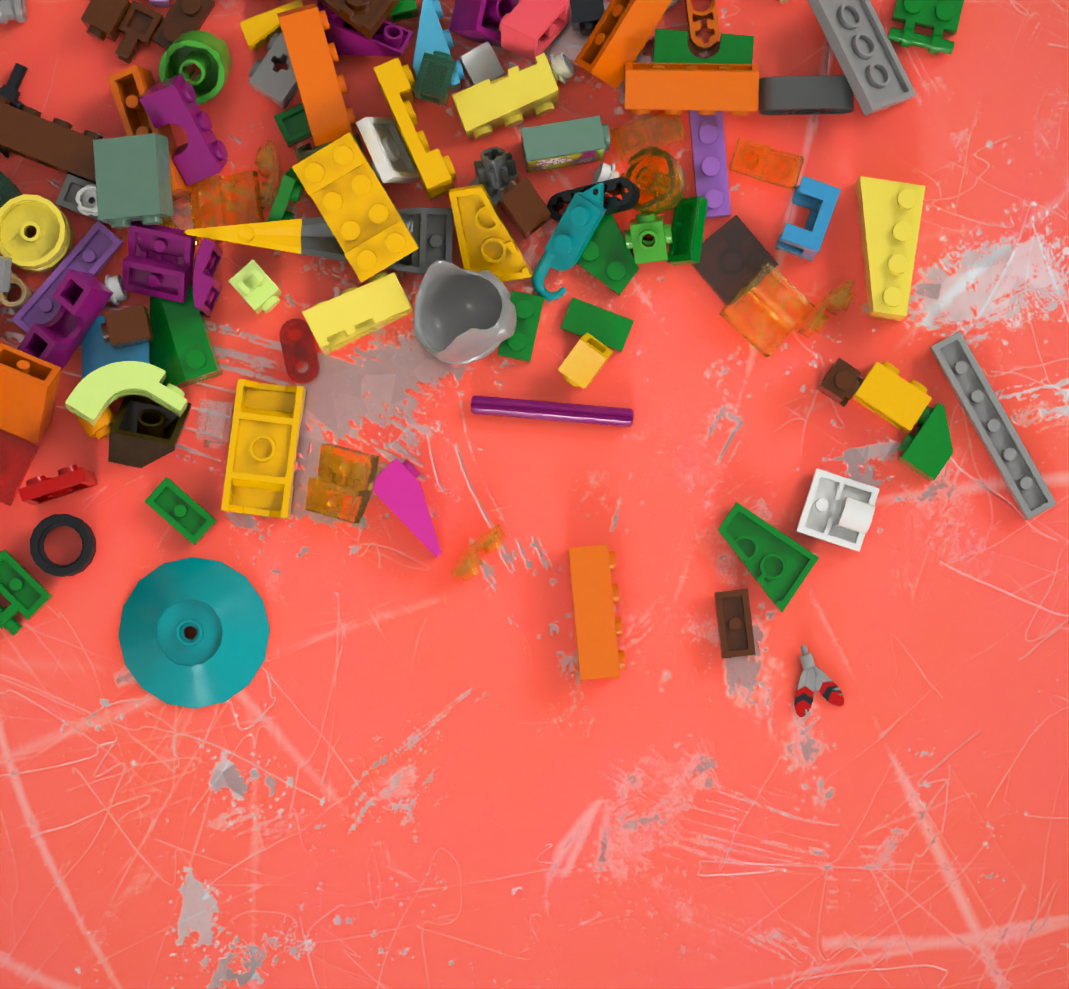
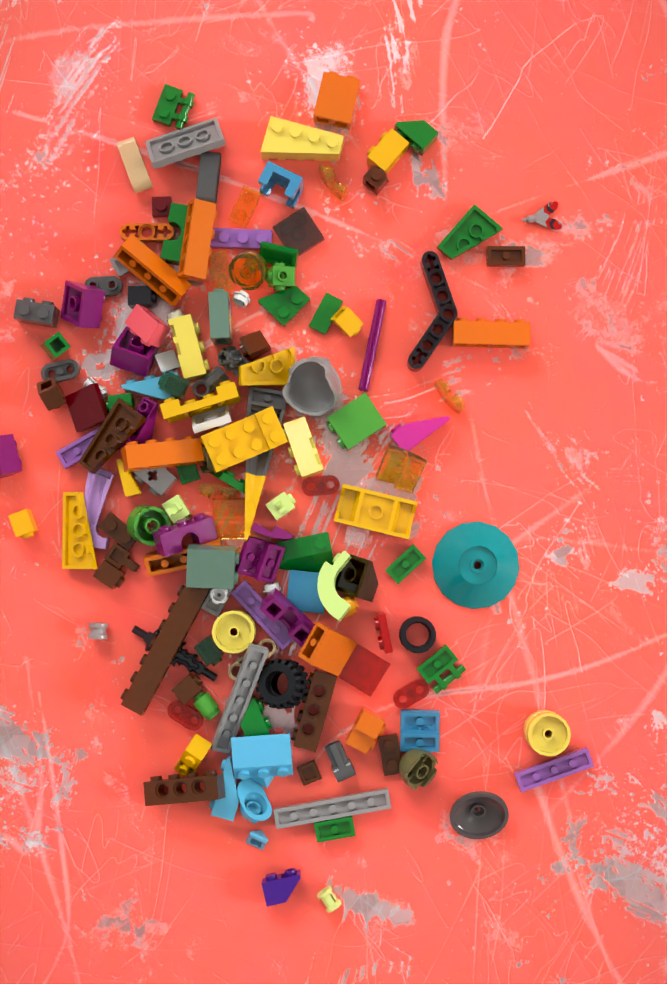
camera: 85 degrees left, 0 degrees up
reddish brown brick [101,305,155,349] -> none
green plate [498,290,544,363] -> none
teal plate [532,183,607,301] -> none
black beam [547,177,640,223] -> none
slope [719,262,815,358] -> none
white plate [795,468,880,552] -> none
light grey plate [929,331,1057,520] -> none
none -> dark red plate [152,196,172,218]
none -> yellowish green brick [162,494,192,524]
none -> dark grey piece [193,366,229,400]
none -> orange brick [313,71,361,130]
none -> bright green brick [326,393,387,451]
none -> black beam [407,251,458,372]

